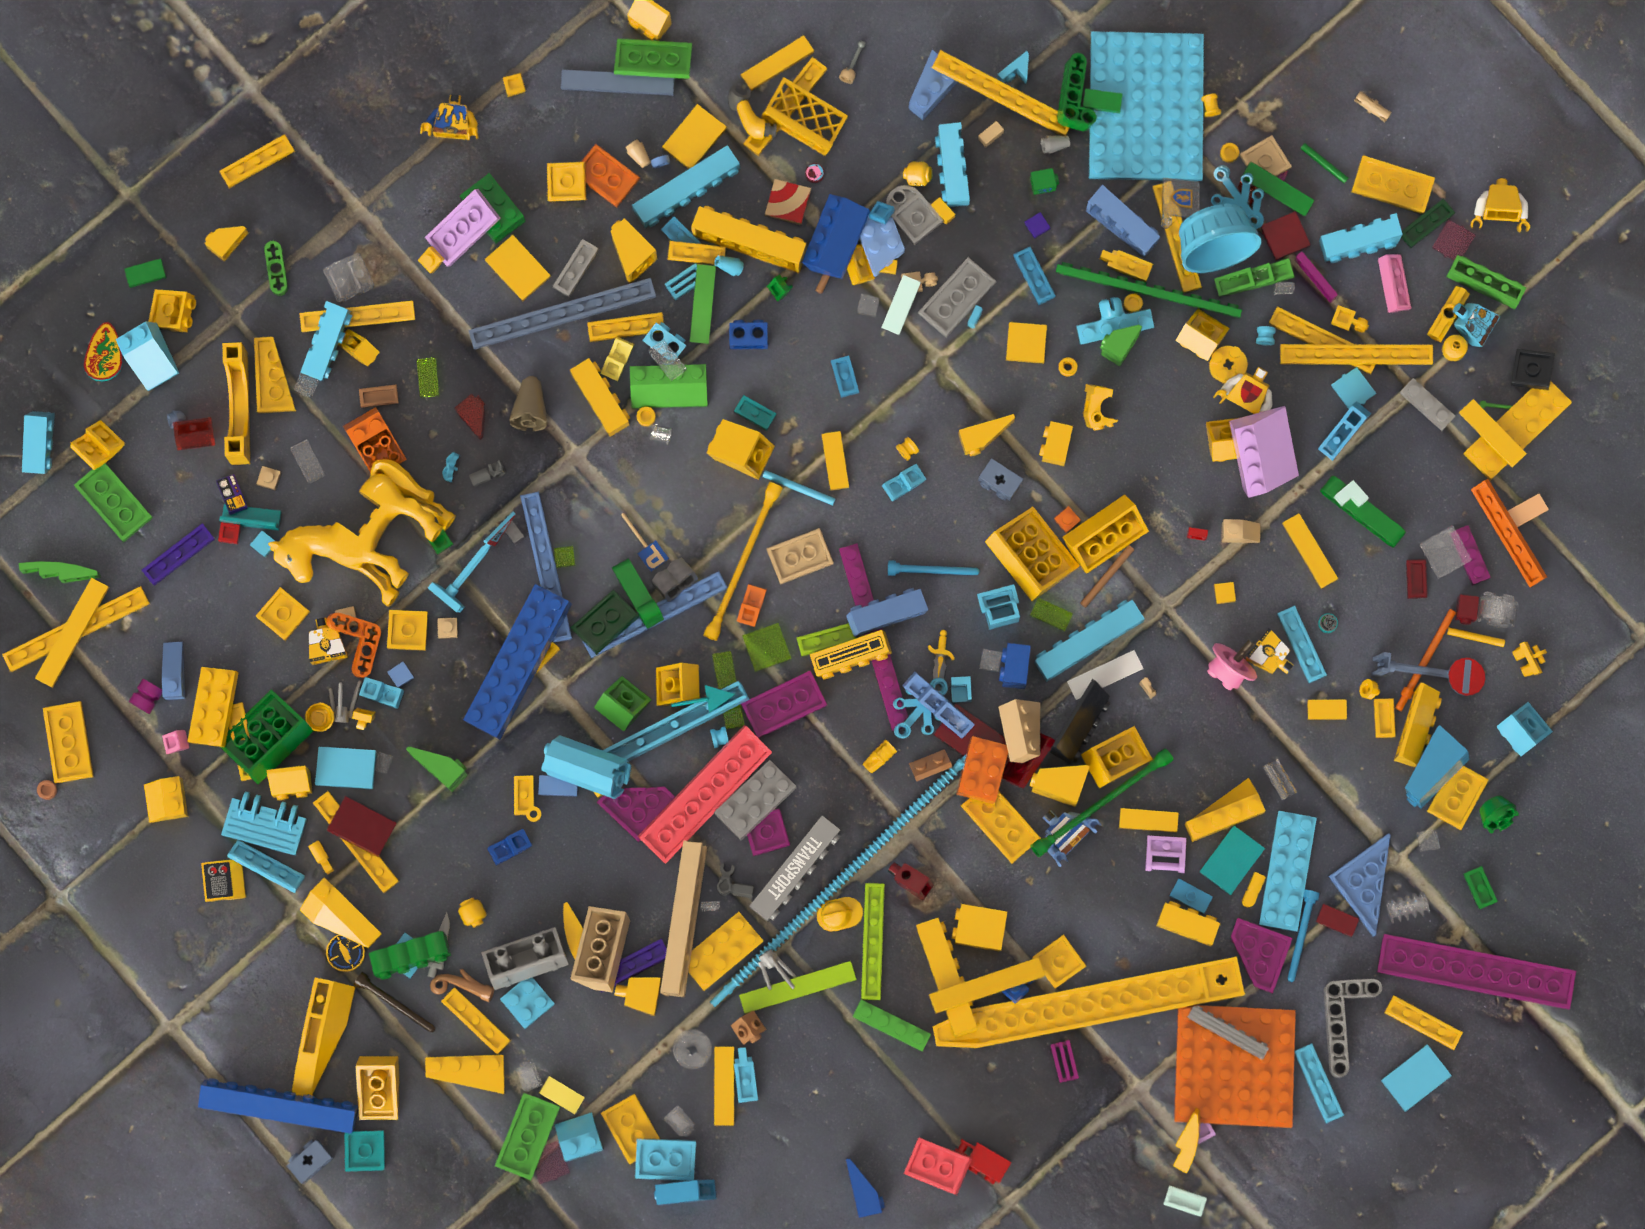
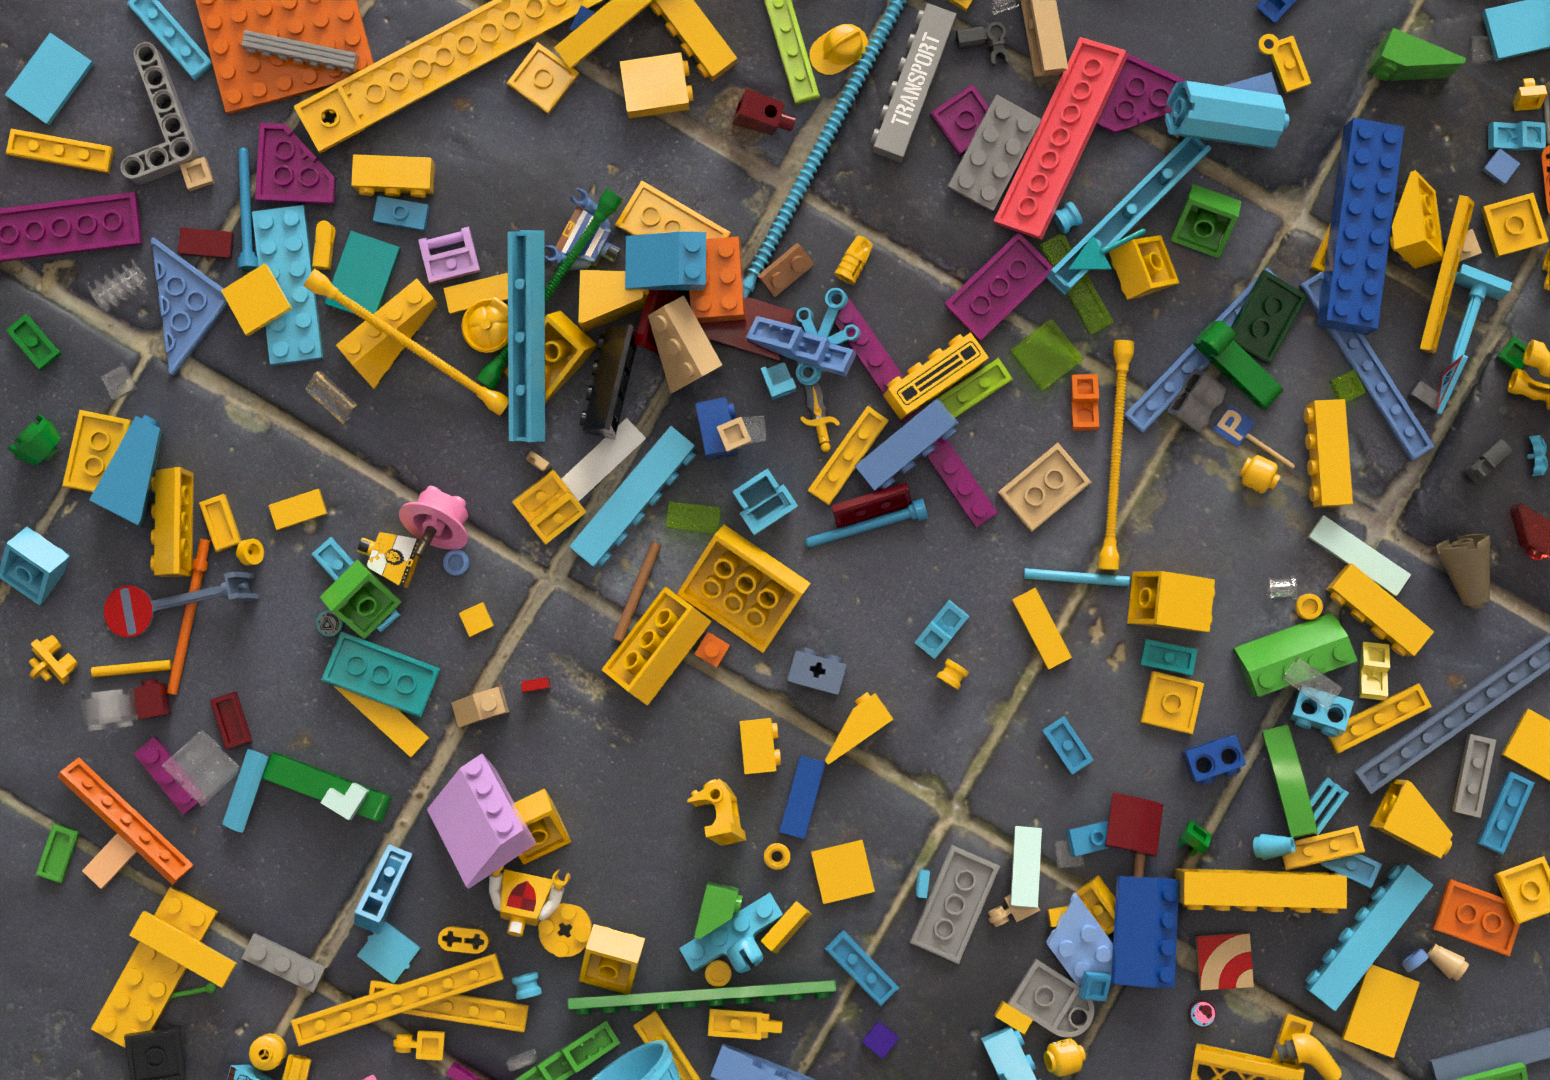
camera: 160 degrees right, 5 degrees up
none -> bright green tile [36,824,81,883]
none -> tan plate [180,157,215,191]
none -> yellow tile [221,263,292,336]
none -> medium azure tile [222,749,268,833]
none -> yellow hose [303,269,509,416]
none -> bright green slope [320,559,402,639]
none -> teal tile [321,631,441,718]
none -> yellow beam [438,926,490,954]
none -> medium blue tile [443,550,470,576]
none -> yellow piece [461,297,508,353]
none -> medium azure tile [508,230,545,442]
none -> yellow slope [512,469,587,545]
none -> dark azure slope [625,231,706,291]
none -> tan plate [717,417,751,452]
none -> yellow slope [761,901,812,954]
none -> blue tile [779,755,826,839]
none -> yellow tile [808,406,889,506]
none -> dark red tile [831,482,912,528]
none -> dark azure plate [1065,820,1112,856]
none -> dark red slope [1105,793,1164,857]
none -> yellow tile [1140,671,1204,735]
none -> yellow head [1239,455,1281,494]
none -> yellow brick [1303,399,1353,508]
none -> light aqua tile [1307,515,1411,597]
none -> yellow slope [1390,170,1444,269]
none -> yellow tile [1420,195,1475,354]
none -> dark azure tile [1476,771,1535,855]

